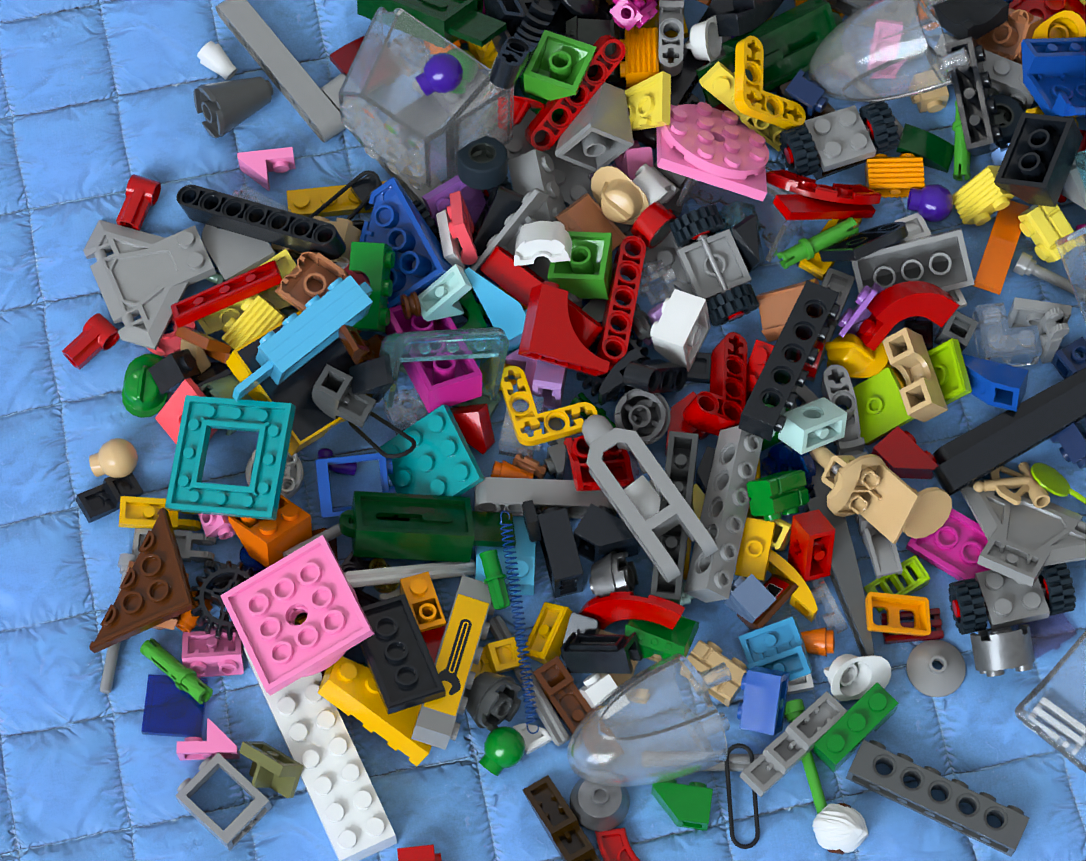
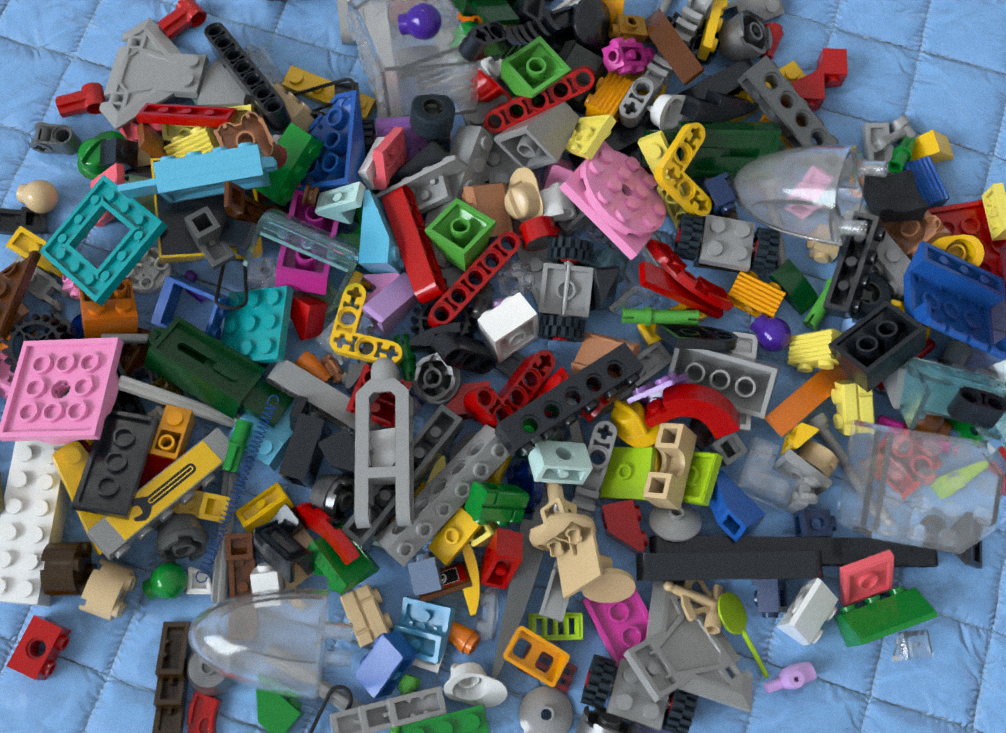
camera: 30 degrees right, 5 degrees up
bright pink slope [237,147,296,191] -> none
white cylinder [514,221,572,266] -> none
red arch [518,281,610,376] -> none
none -> dark grey piece [30,122,82,155]
none -> dark brown brick [40,541,97,597]
none -> tan brick [79,558,139,621]
none -> light grey dish [649,503,702,542]
none -> yellow slope [780,422,819,456]
none -> tan piece [797,440,839,478]

